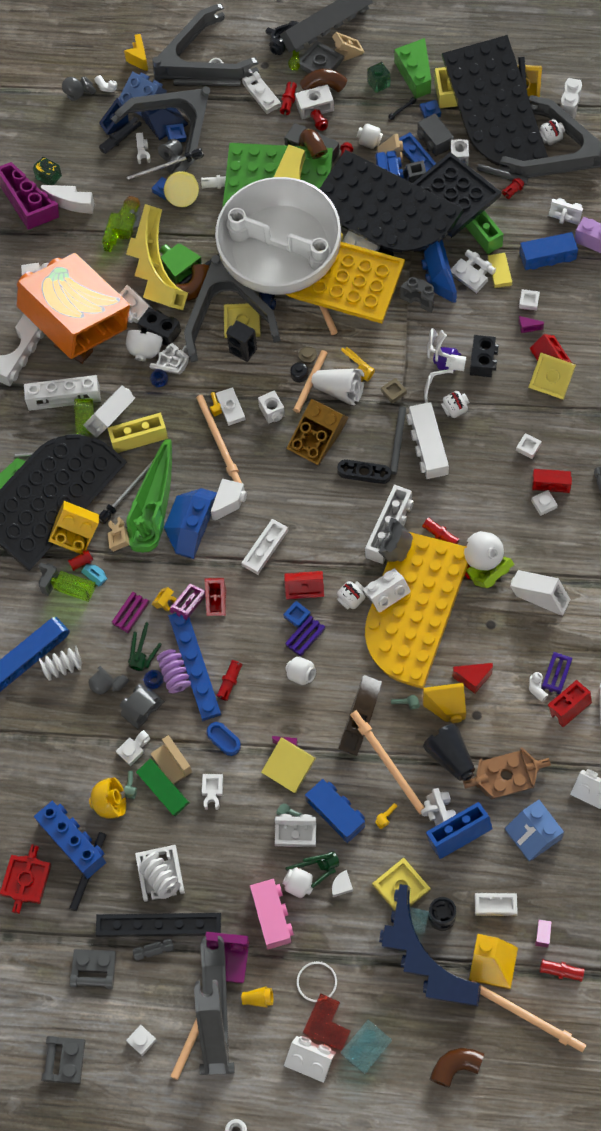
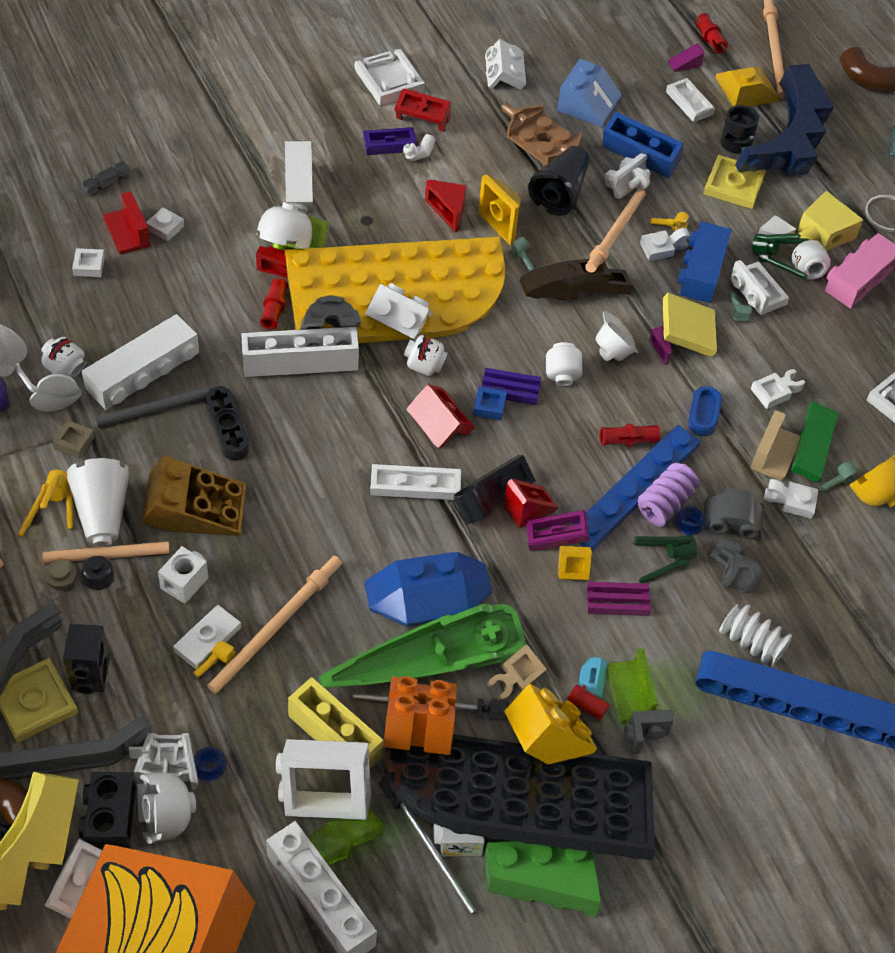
camera: 130 degrees left, 10 degrees down
white slope [211,479,247,520] -> none
none -> orange brick [383,676,457,755]
none -> black plate [453,455,536,524]
none -> white piece [595,311,639,361]
none -> white plate [640,228,690,262]
none -> light yellow torso [798,191,863,251]

